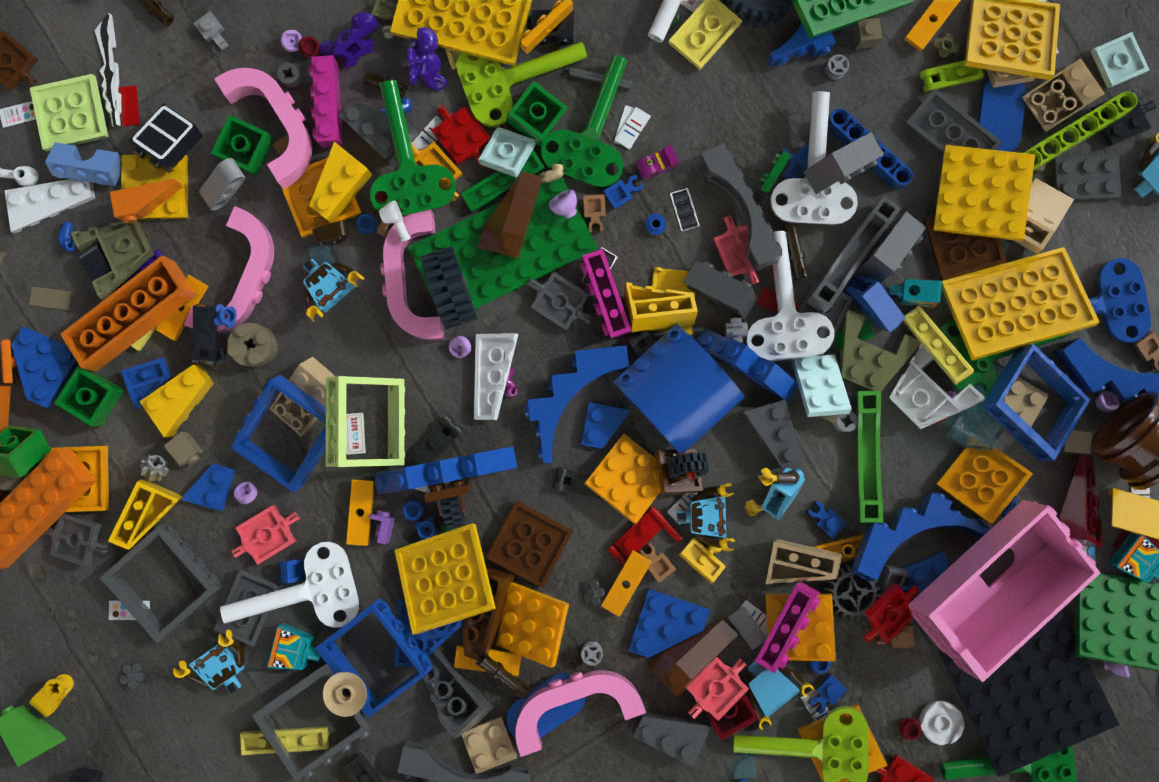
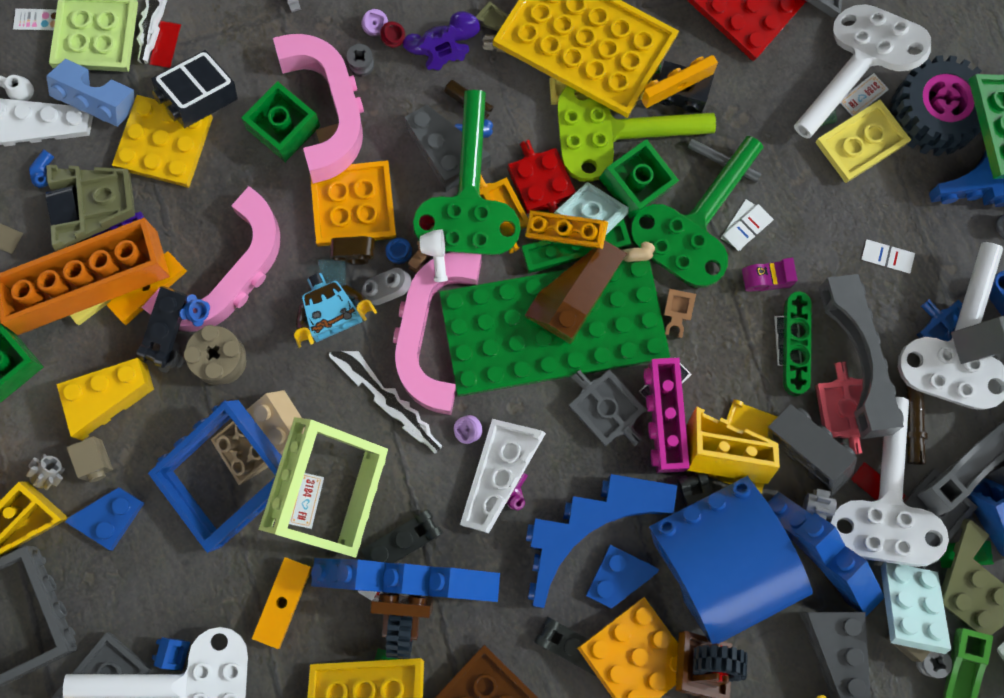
camera: 15 degrees right, 10 degrees down
orange slope [110,179,182,223] -> none
blue wing [121,357,172,410] -> none
light grey beam [199,158,245,211] -> none
coral plate [231,505,300,565] -> none
lavender tile [234,482,257,504] -> none
dark pink brick [309,55,343,148] -> none
yellow wedge [309,142,372,223] -> none
medium lavender bracket [369,510,395,544] -> none
blue plate [402,499,424,521] -> none
dark purple animal [407,27,447,91] -> none
white sticker [412,115,442,151] -> none
blue plate [415,517,440,541] -> none
black wheel [420,246,477,330] -> none
lavender brick [549,189,577,219] -> none
blue plate [603,175,643,210] -> none
blue plate [645,214,666,235] -> none
green plate [759,150,791,194] -> none
none -> white sword [329,351,442,453]
none -> light grey plate [362,268,411,306]
none -> light orange tile [525,210,608,249]
none -> green beam [783,291,812,396]
none -> white sticker [862,240,915,274]

